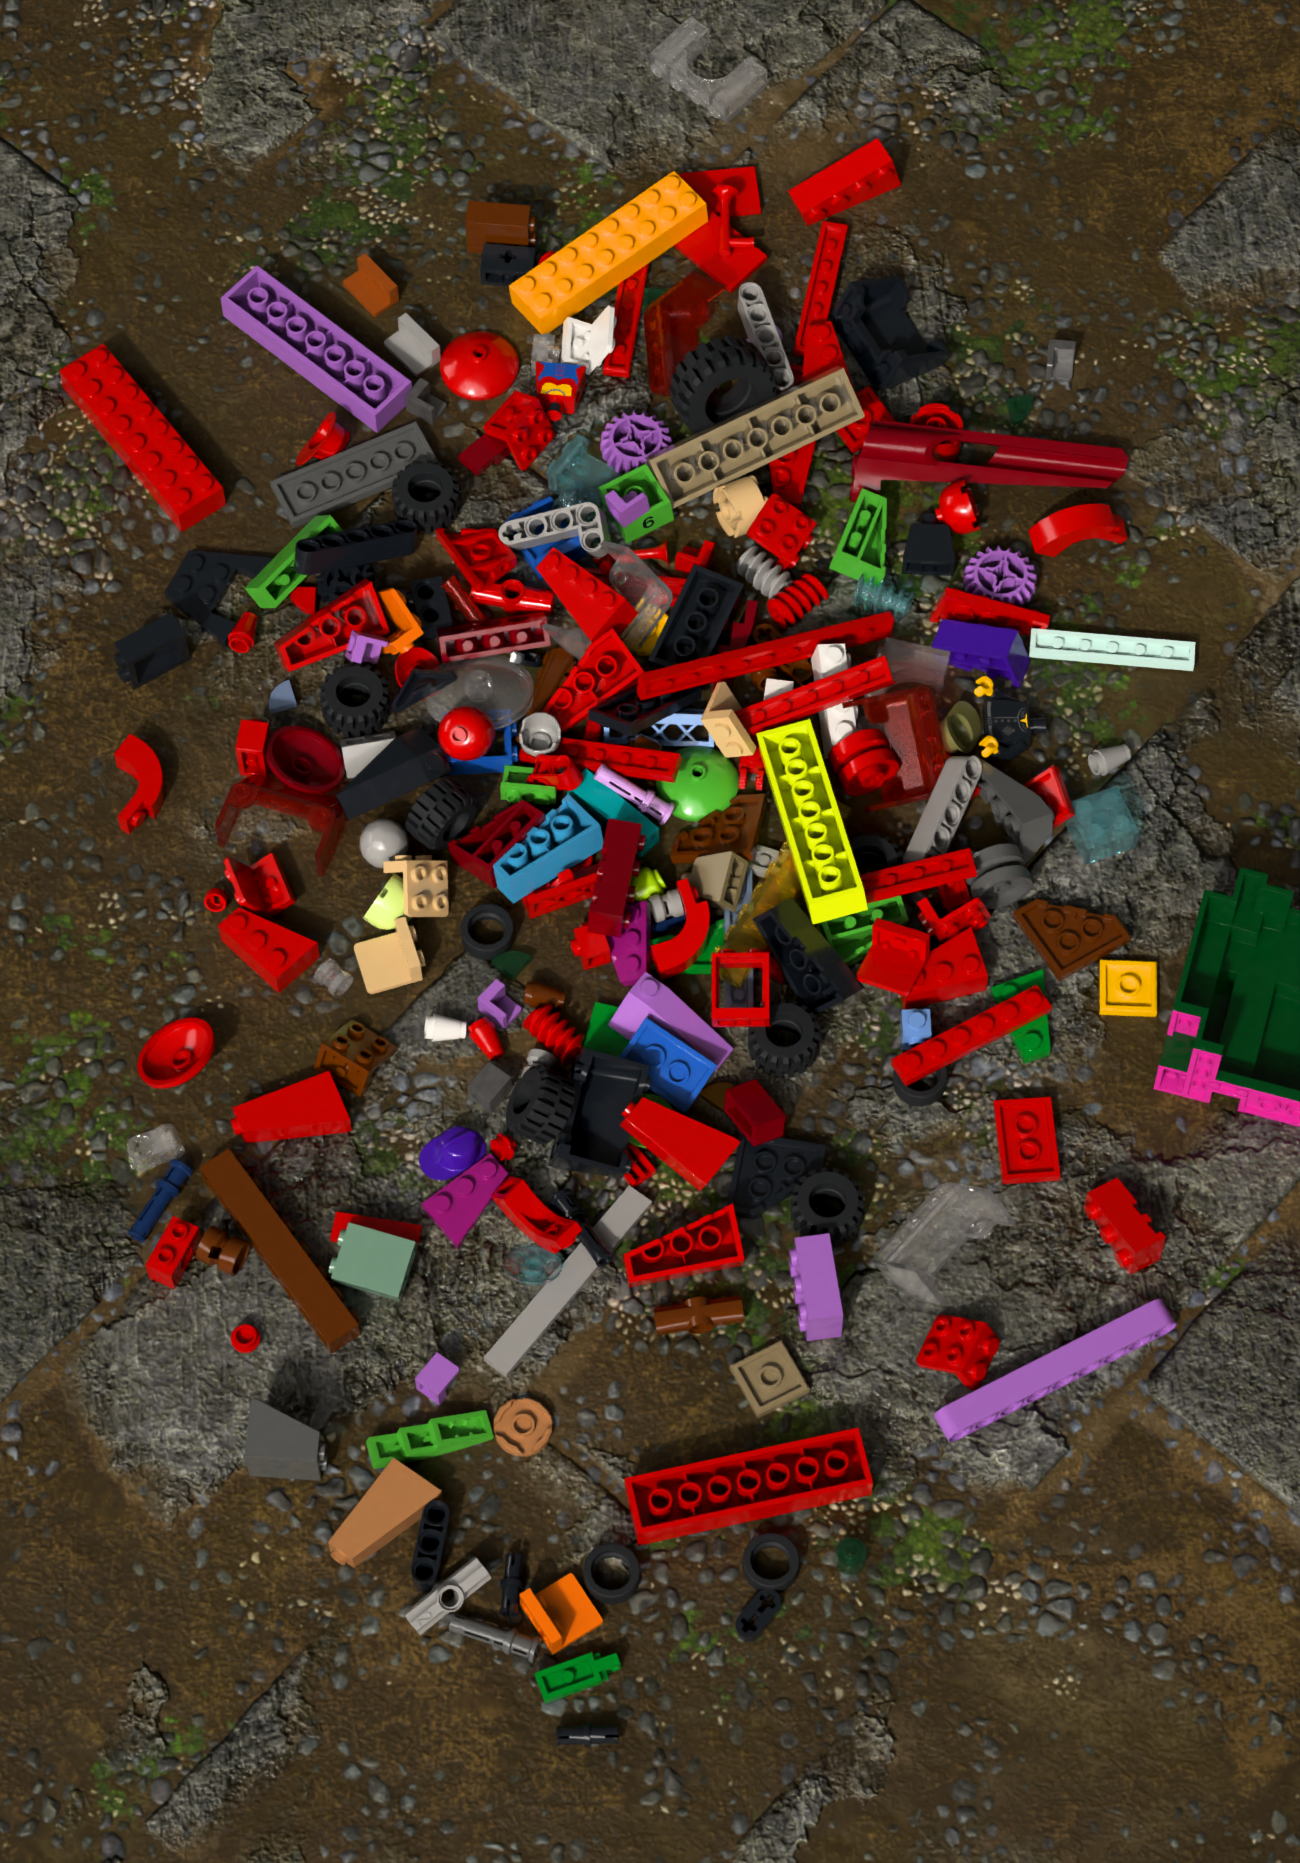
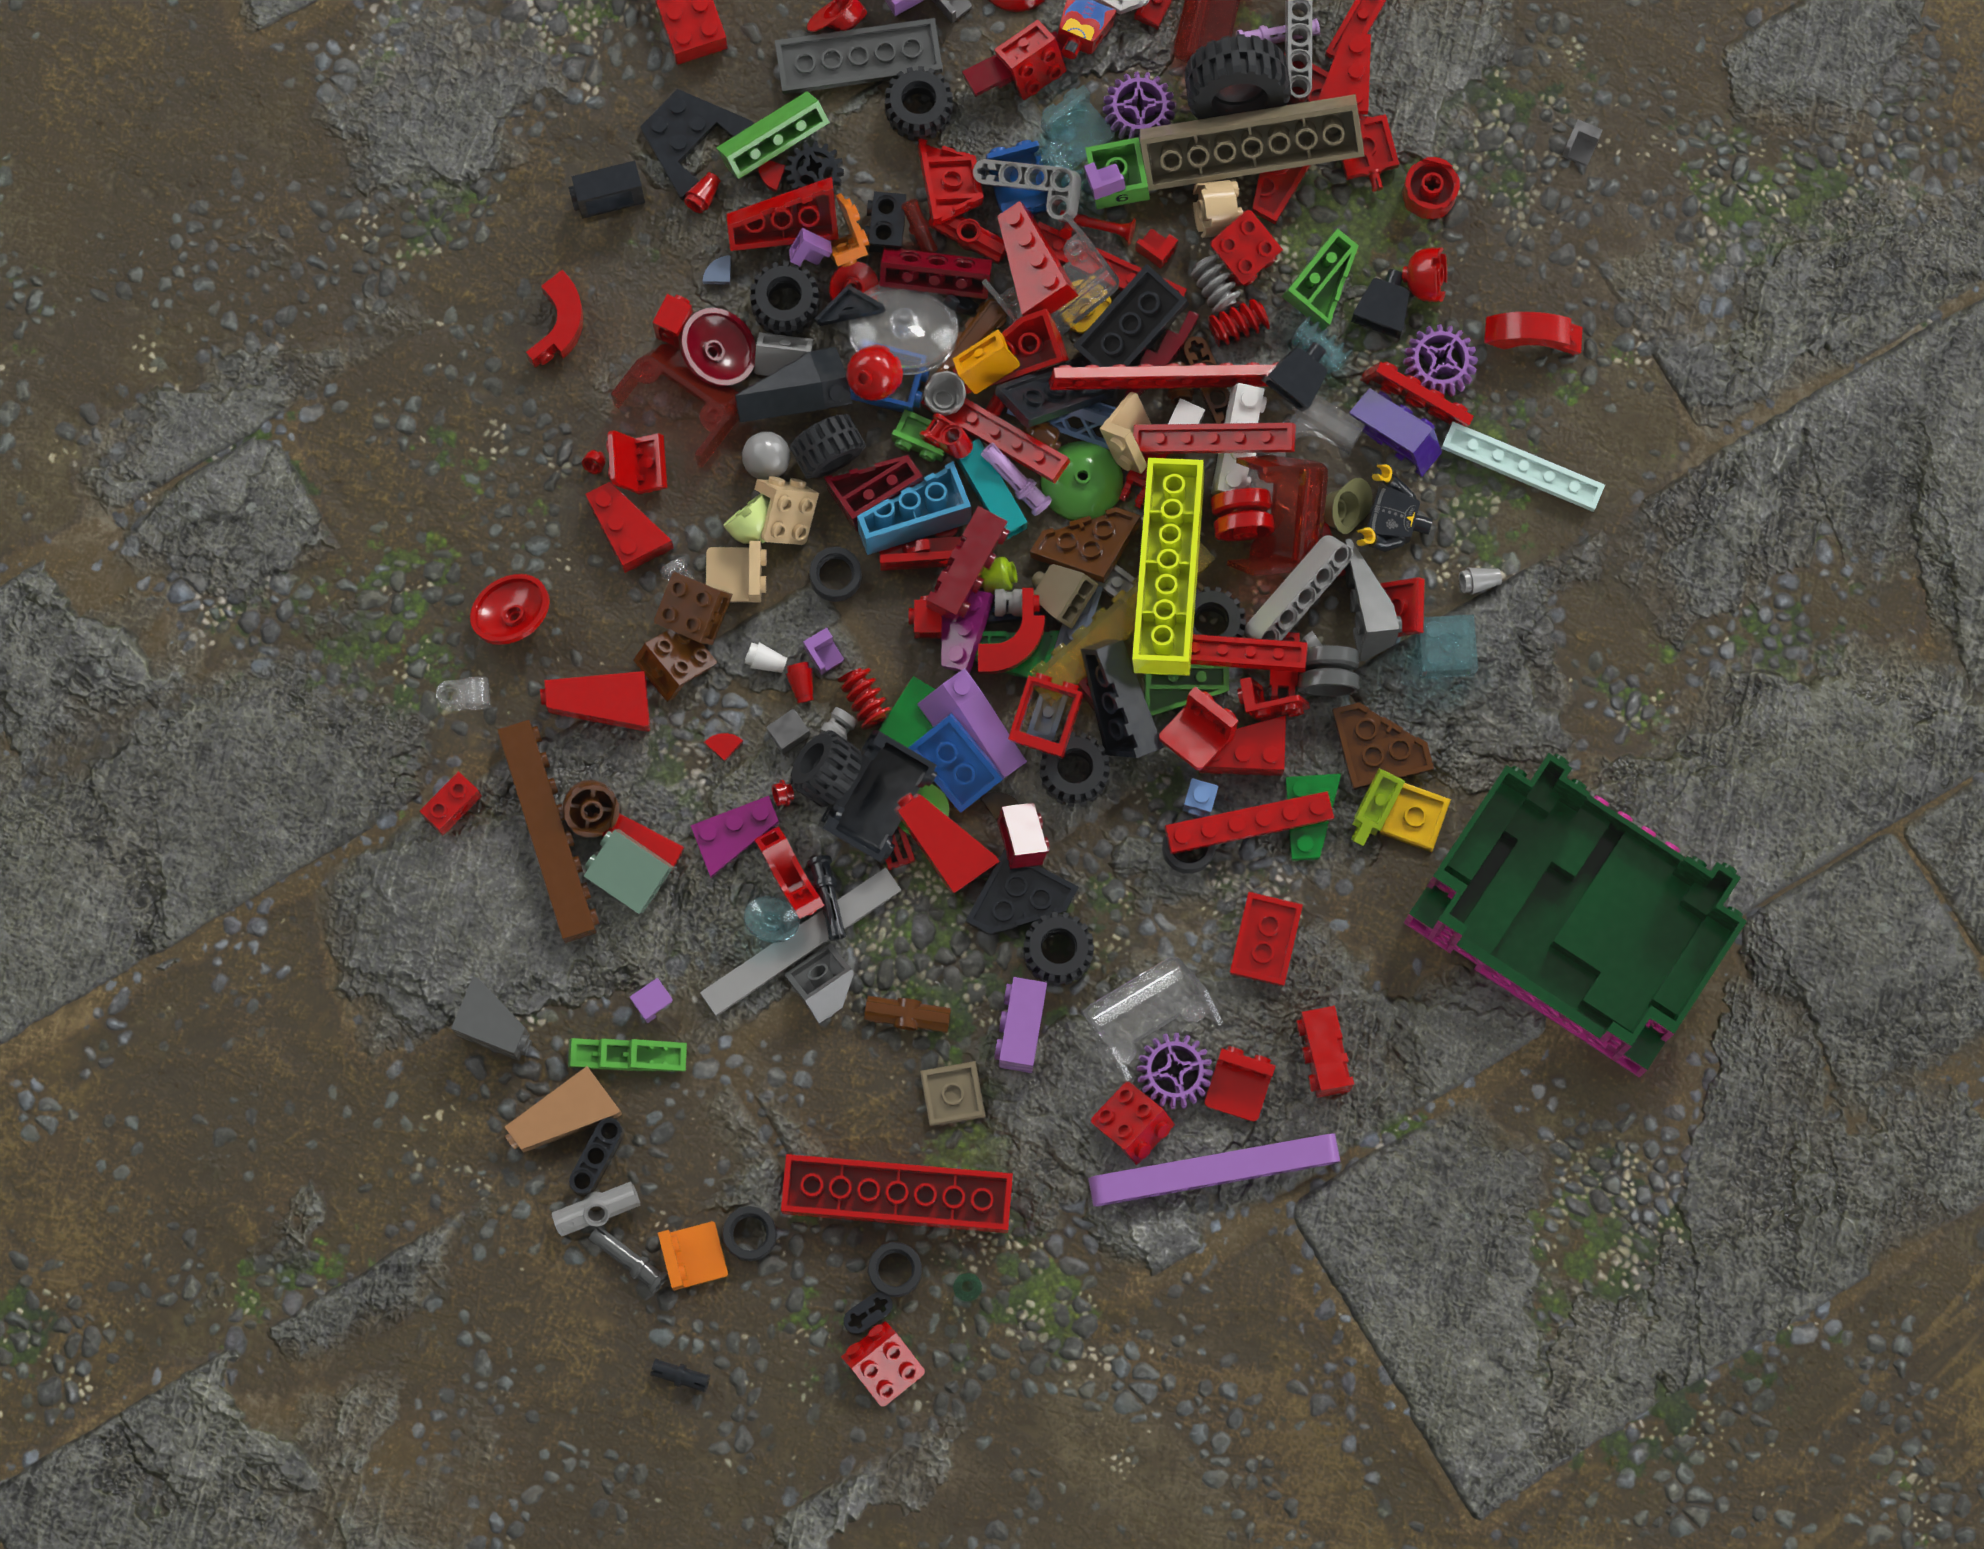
camera: 15 degrees right, 15 degrees up
dark blue pin [128,1159,193,1243] -> none
reddish brown wheel [196,1225,250,1277] -> none
red plate [231,1324,261,1353] -> none
black beam [294,519,418,575] -> none
dark purple piece [419,1126,486,1181] -> none
clear green tile [492,951,532,980] -> none
medium nougat tile [494,1398,553,1457] -> none
black pin [499,1553,525,1617] -> none
reddish brown cone [522,980,566,1009] -> none
green hinge [534,1652,621,1704] -> none
red wedge [622,1203,745,1288] -> none
black windscreen [832,276,950,390] -> none
dark red panel [850,419,1129,502] -> none
clear green tile [1006,394,1033,426] -> none
none -> reddish brown cylinder [563,780,619,837]
none -> reddish brown bracket [654,572,733,645]
none -> red tile [704,733,744,762]
none -> dark grey slope [784,943,854,1023]
none -> bracket [841,1321,925,1406]
none -> light orange panel [953,330,1020,394]
none -> medium lavender gear [1136,1033,1213,1109]
none -> red bracket [1204,1046,1276,1122]
none -> black torso [1261,342,1328,412]
none -> lime hinge [1351,768,1405,846]

